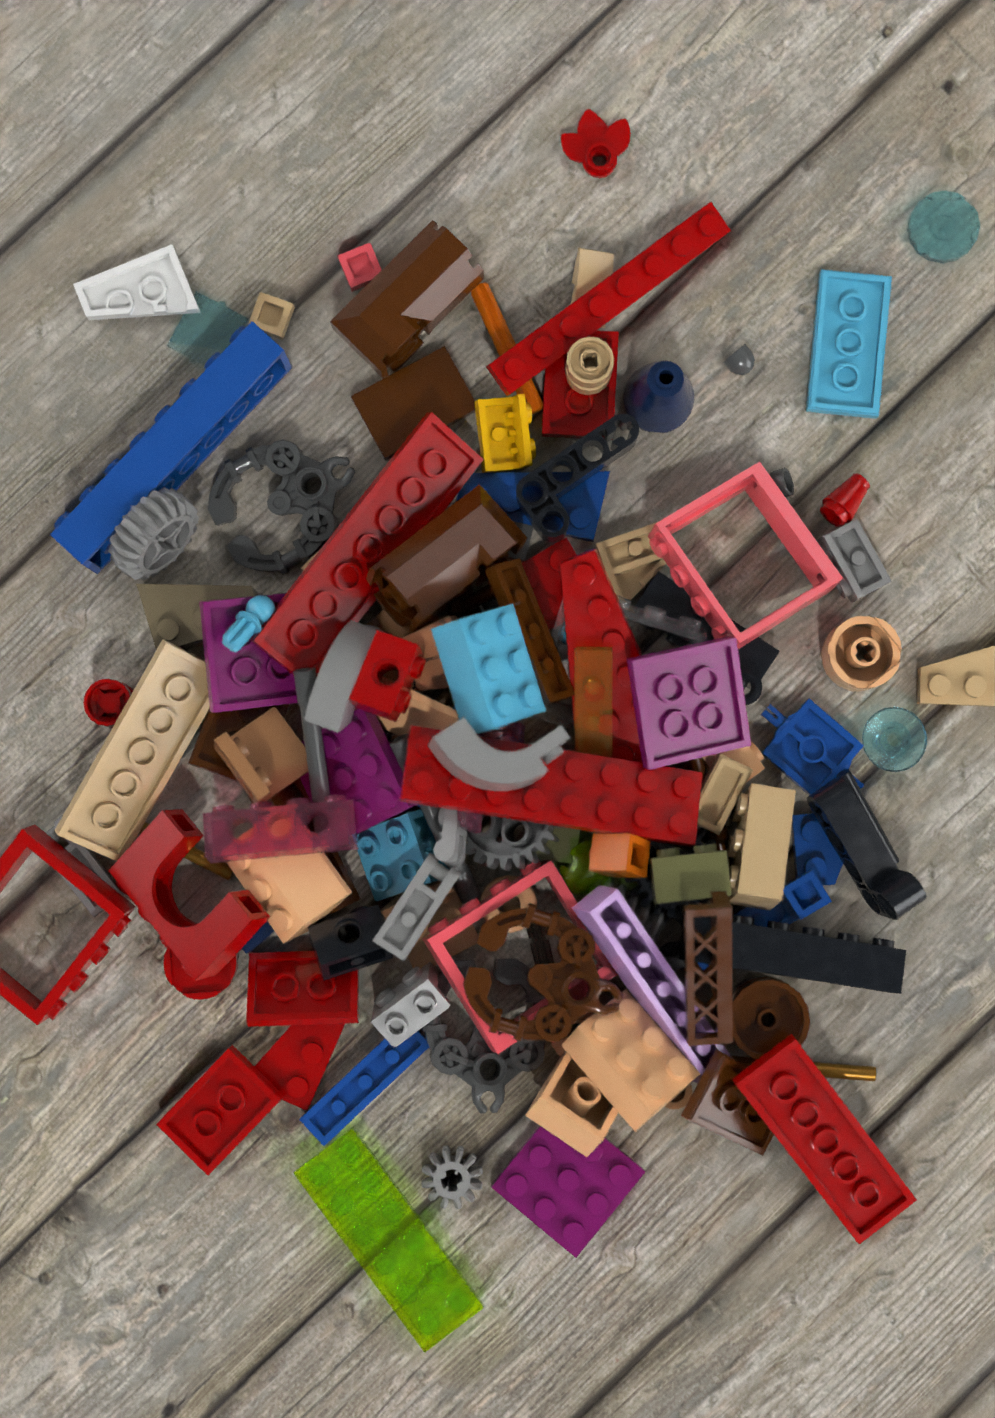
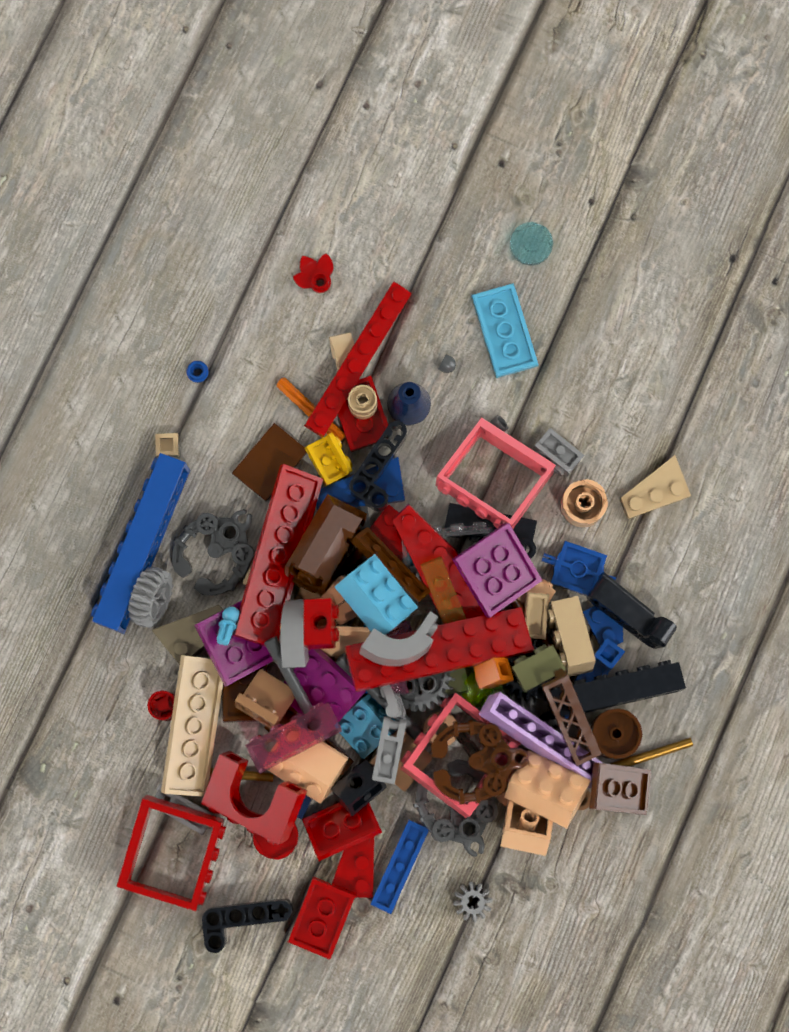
camera: 25 degrees left, 5 degrees down
white wing [73,244,201,320] -> none
clear light blue piece [167,292,248,366] -> none
clear neon green plate [293,1126,484,1353] -> none
reddish brown brick [330,220,484,378] -> none
coral plate [338,243,382,292] -> none
light grey bracket [371,962,450,1047] -> none
magenta plate [491,1125,645,1258] -> none
tan wing [595,522,666,609] -> none
red plate [732,1034,917,1244] -> none
red cone [820,473,870,527] -> none
clear light blue piece [862,707,927,772] -> none
none -> blue plate [186,361,209,383]
none -> black beam [202,899,293,953]

